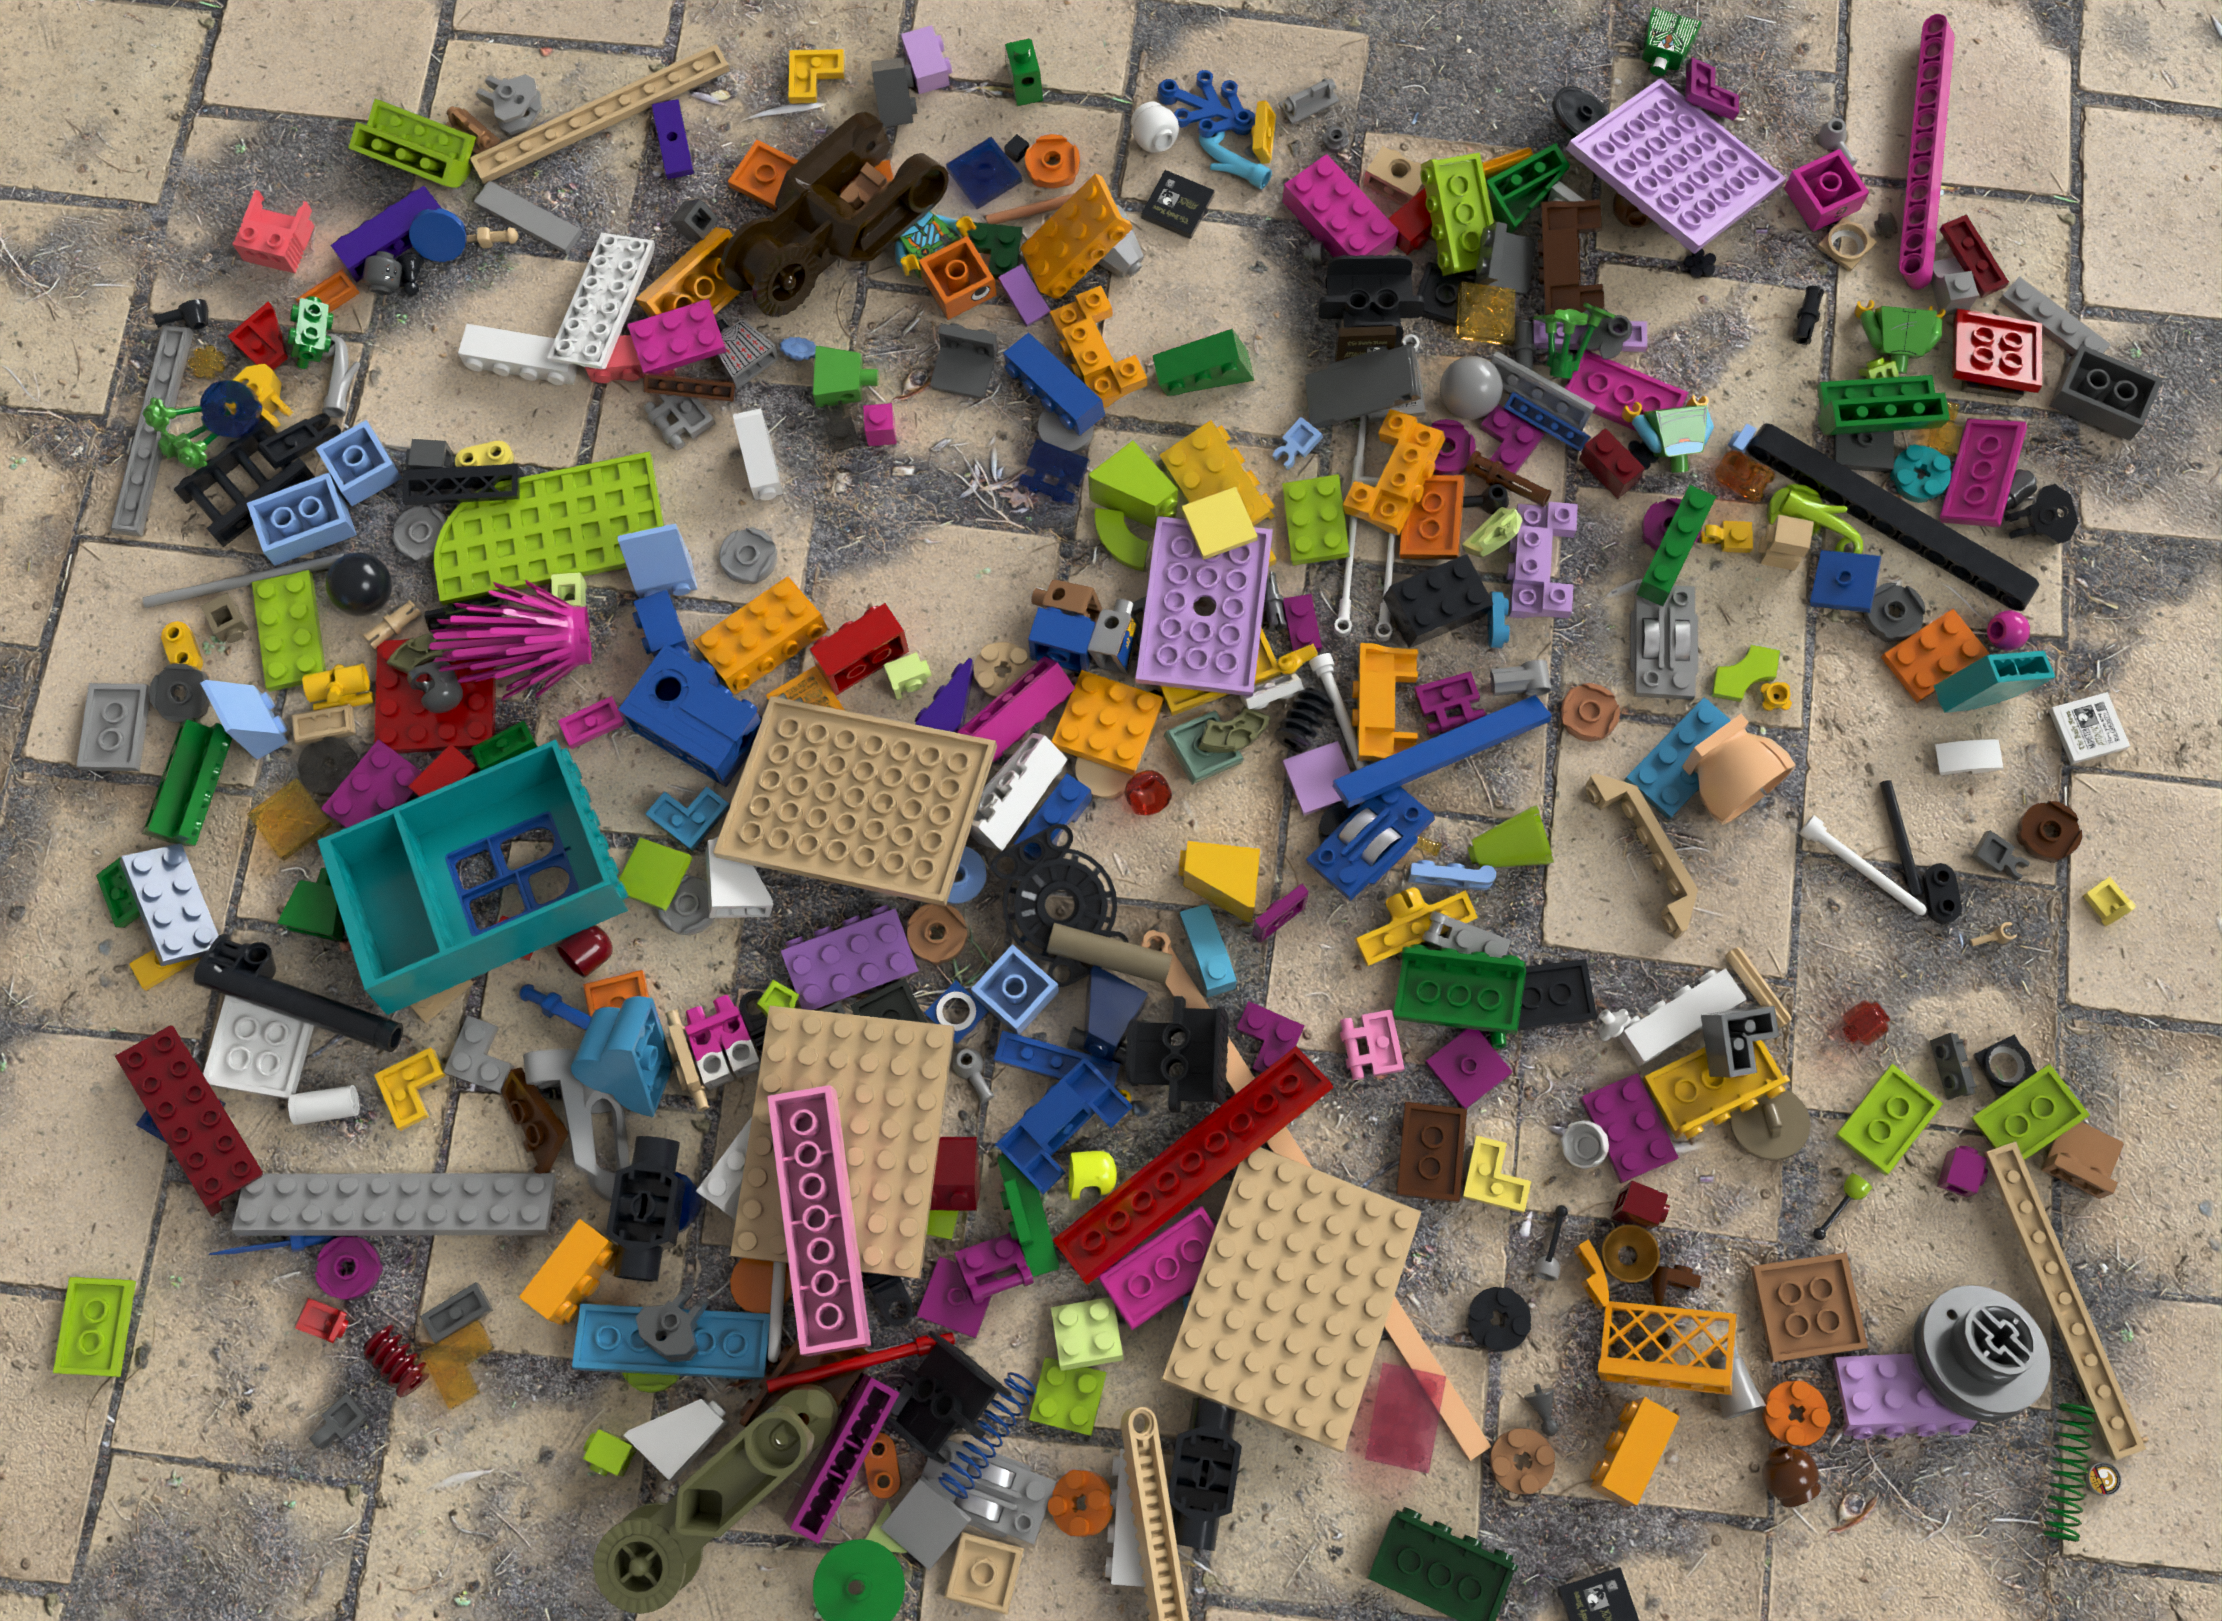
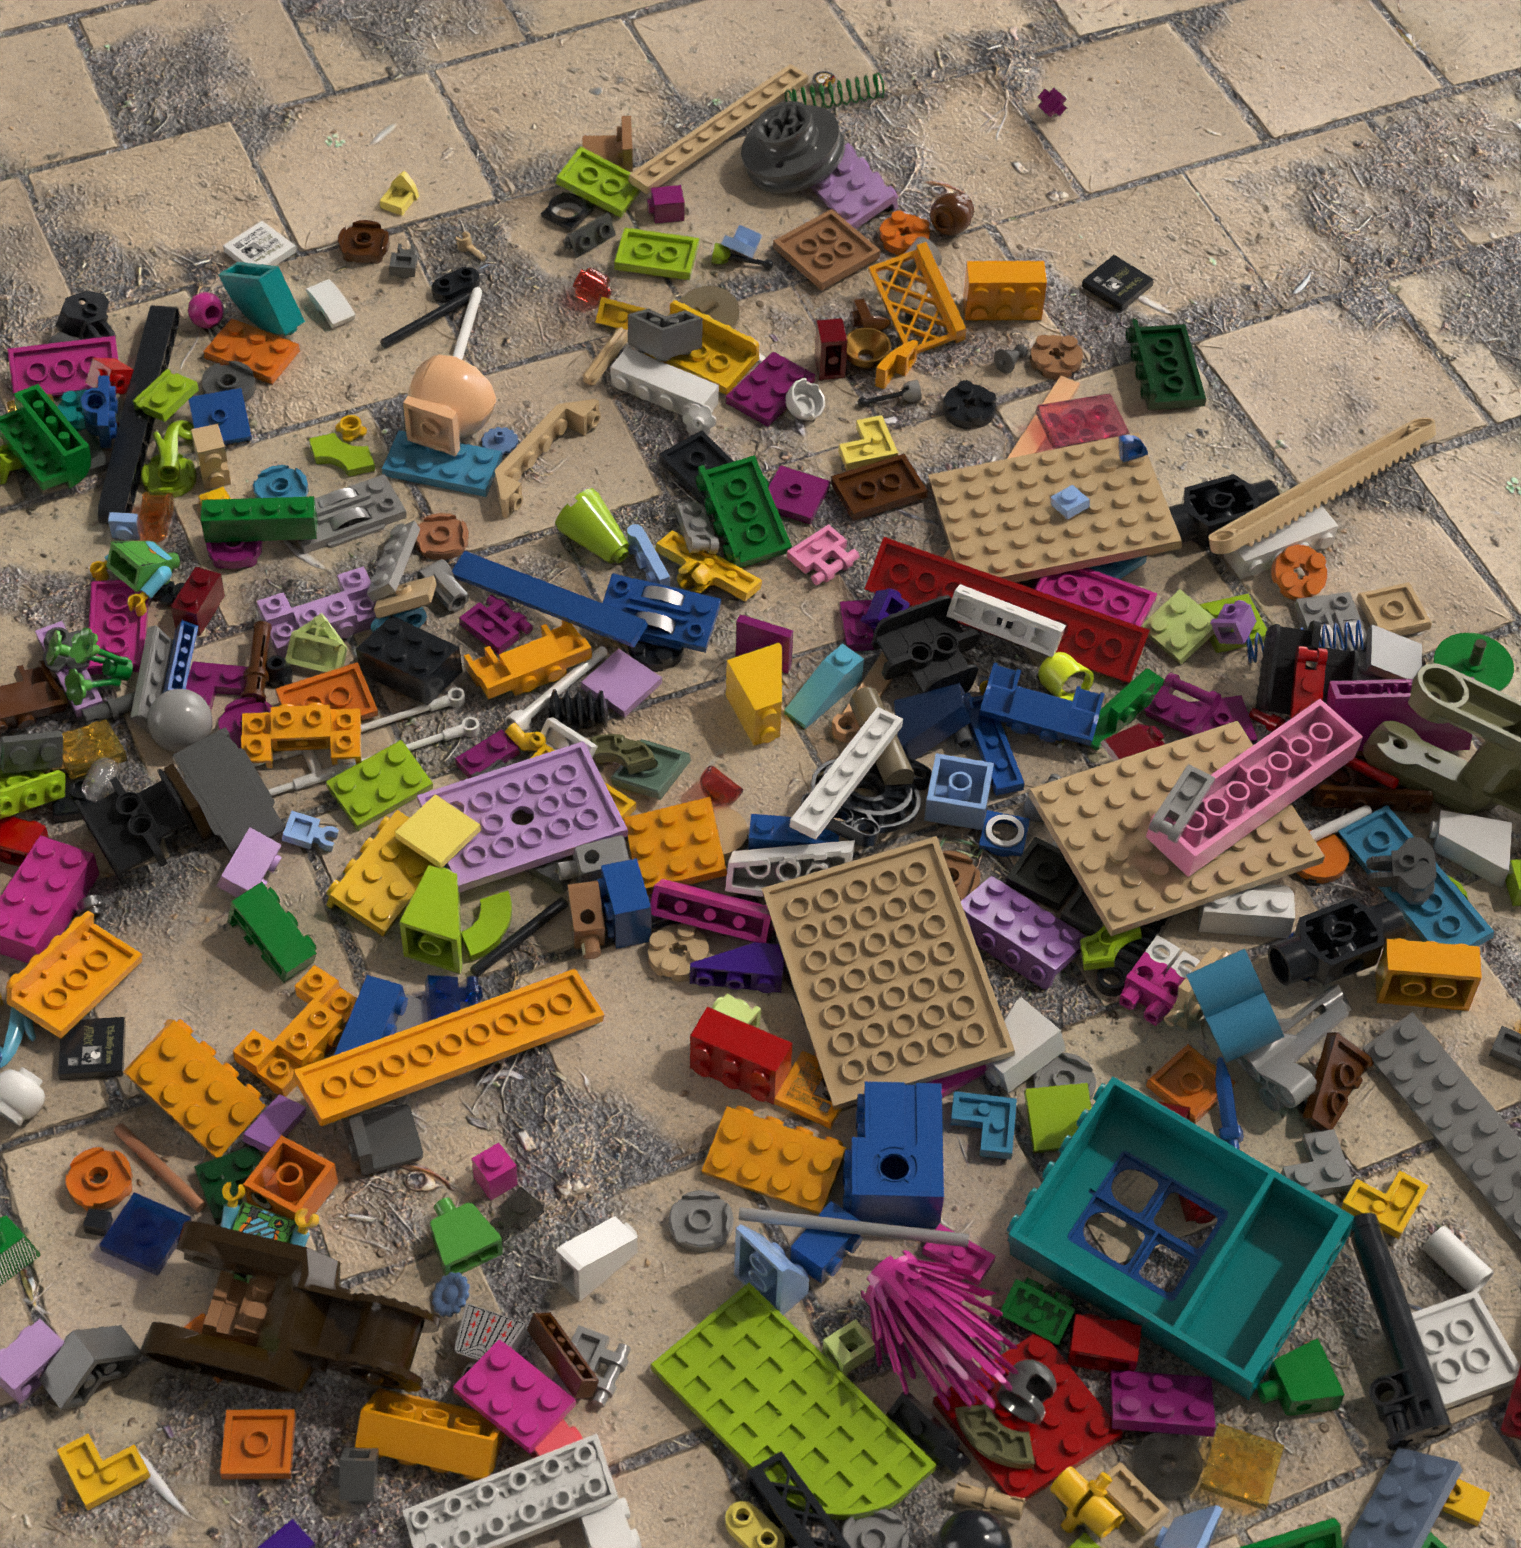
camera: 125 degrees left, 20 degrees down
none -> light orange bracket [6,911,142,1039]
none -> blue plate [81,376,118,448]
none -> clear brick [81,758,120,802]
none -> red brick [85,358,134,394]
none -> lime plate [133,369,199,422]
none -> lavender brick [217,828,282,897]
none -> dark azure plate [253,465,309,498]
none -> light orange plate [293,968,605,1127]
none -> light grey plate [367,521,420,602]
none -> tan plate [374,575,437,619]
none -> black bar [470,897,568,977]
none -> medium blue piece [481,427,519,455]
none -> yellow plate [595,297,647,330]
none -> light blue bracket [721,225,762,258]
none -> light grey piece [738,1207,969,1247]
none -> white plate [790,707,903,840]
none -> dark purple brick [860,588,910,631]
none -> white piece [946,584,1066,657]
none -> light blue plate [1050,485,1090,519]
none -> blue tile [1119,435,1148,462]
none -> light grey plate [1149,764,1215,843]
none -> medium lavender brick [1210,600,1257,644]
none -> red plate [1290,646,1328,719]

